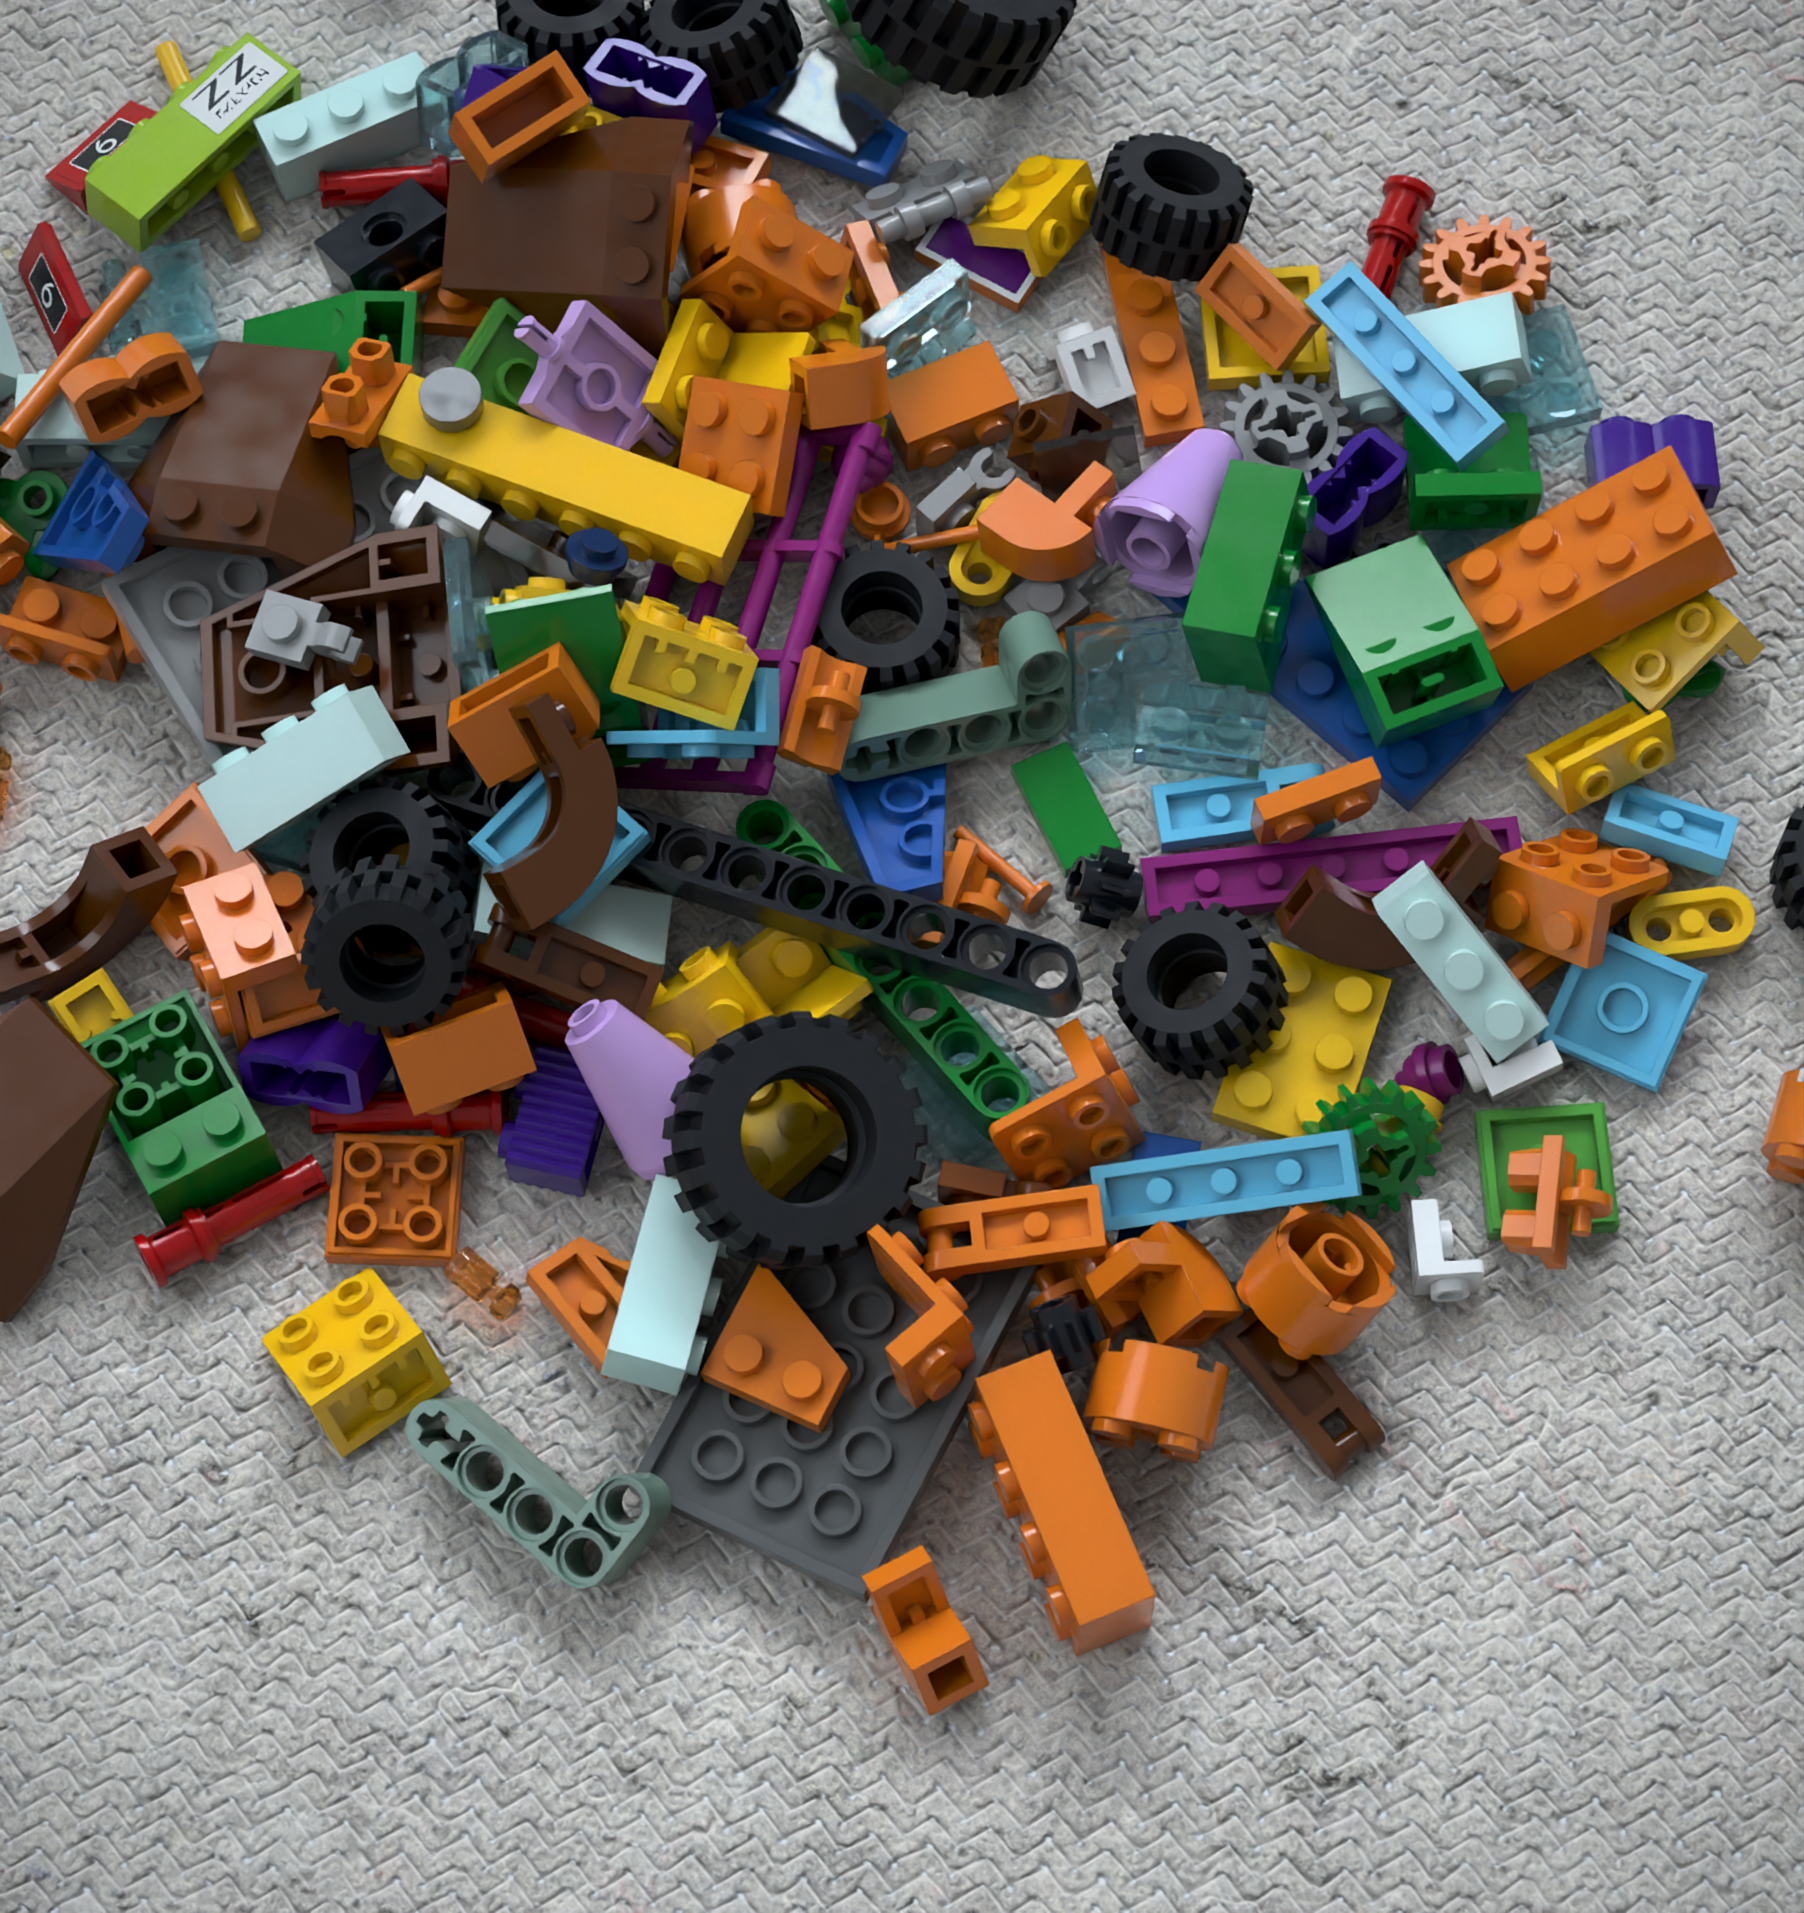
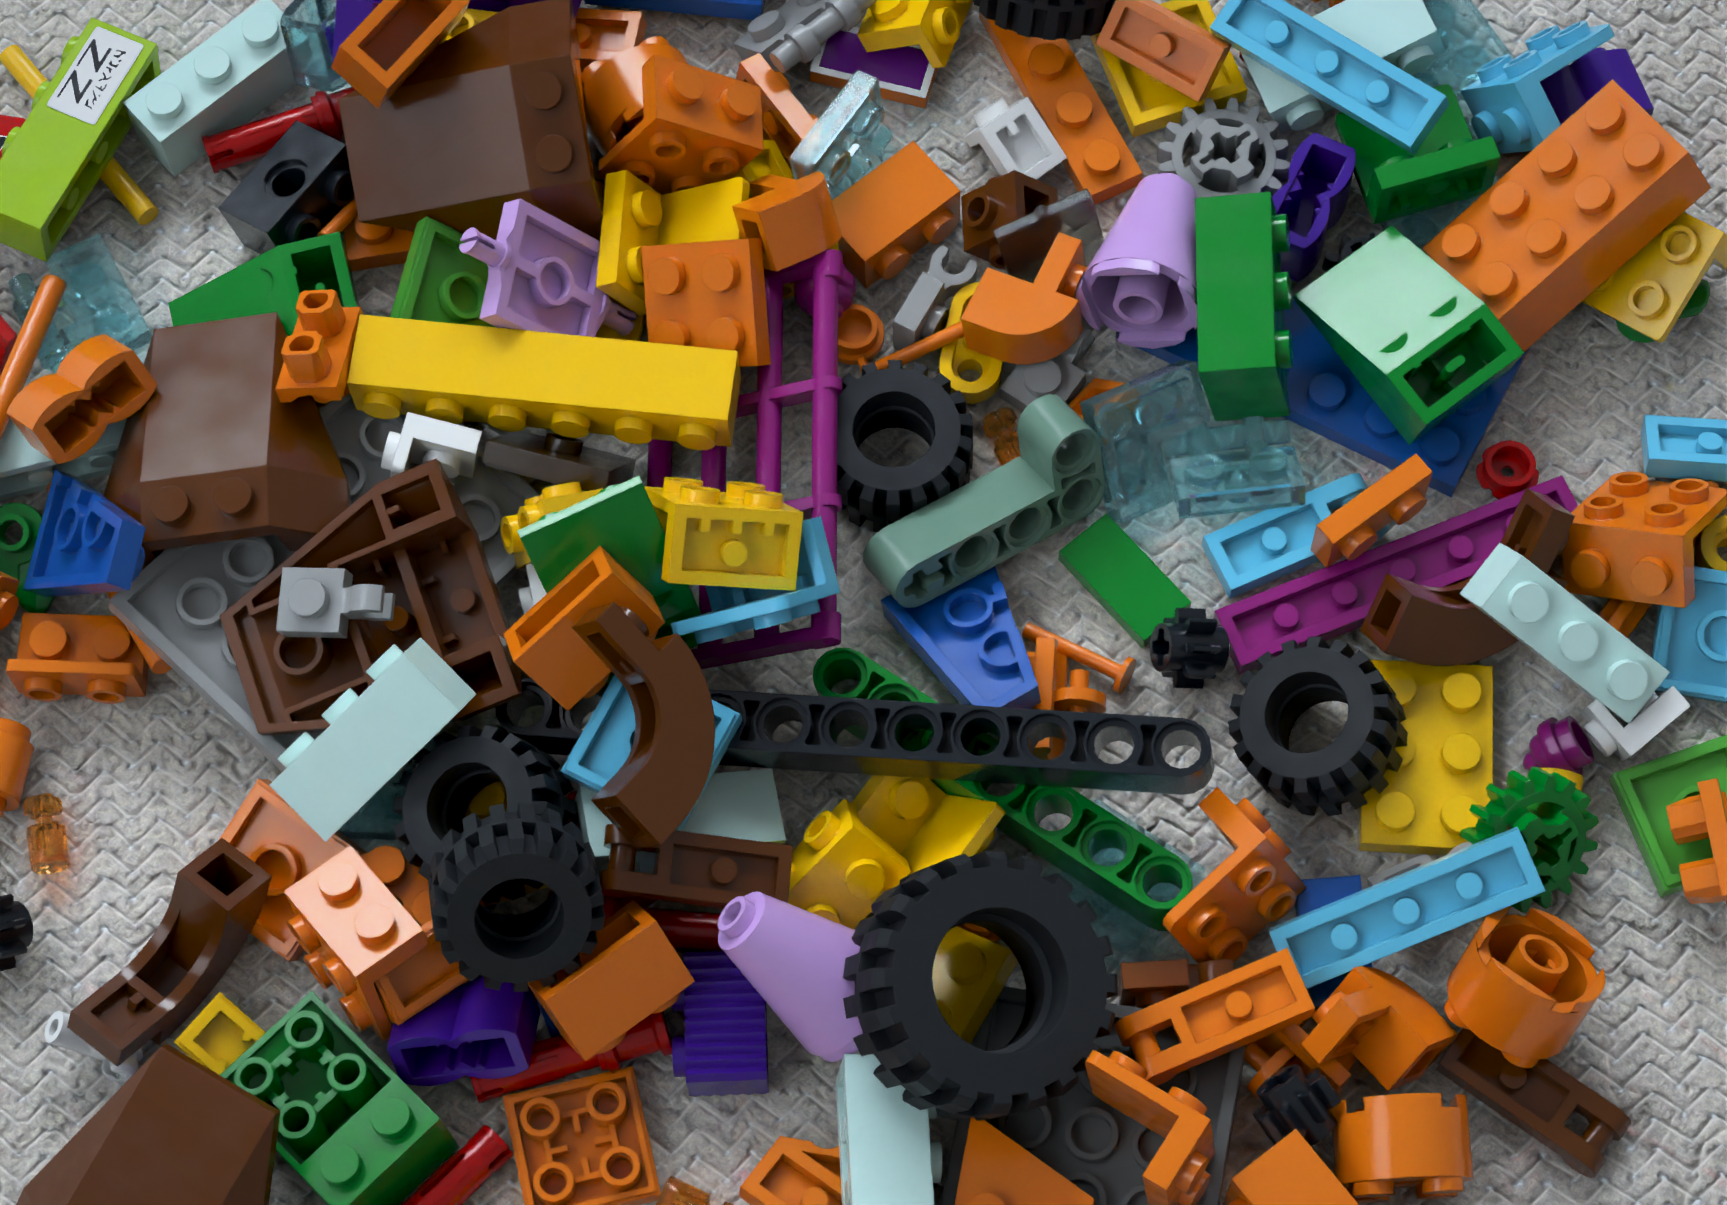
camera: 15 degrees left, 0 degrees up
flat silver tile [419,367,484,432] -> none
clear light blue plate [442,537,494,692] -> none
dark blue plate [565,528,628,585] -> none
orange hips [776,645,867,776] -> none
white bracket [1405,1199,1485,1302] -> none
yellow bracket [1526,701,1676,815] -> none
none -> medium azure bracket [1460,20,1615,154]
none -> red plate [1476,440,1539,500]

